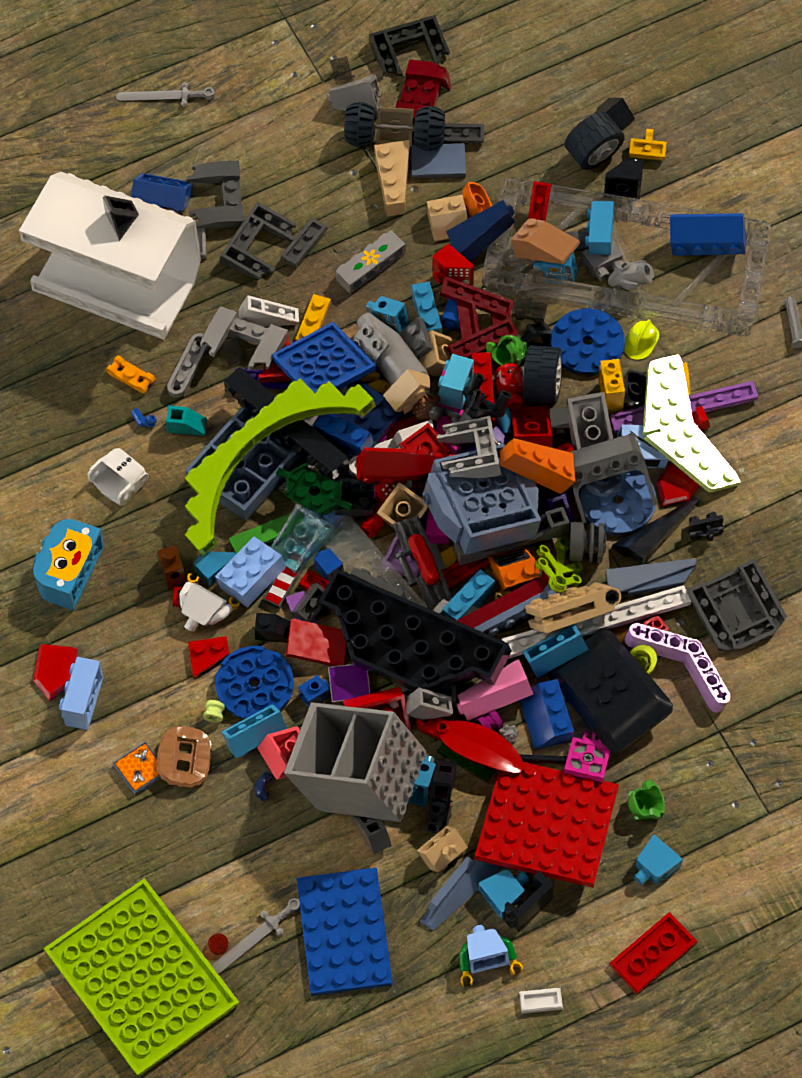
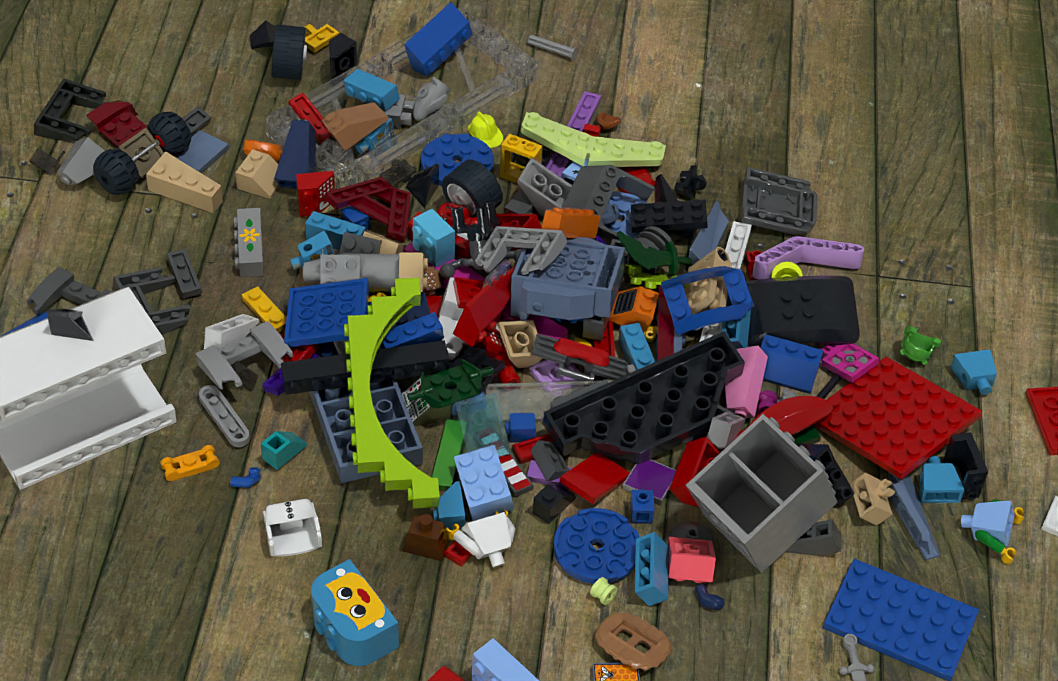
camera: 60 degrees left, 15 degrees down
red wing [188,636,229,679] -> none
bright green helmet [486,335,527,366] -> none
none -> clear plate [482,259,512,289]
none -> dark orange piece [595,112,621,130]
none -> dark green sword [617,231,691,276]
none -> black plate [631,199,708,233]
none -> blue wedge [661,266,754,336]

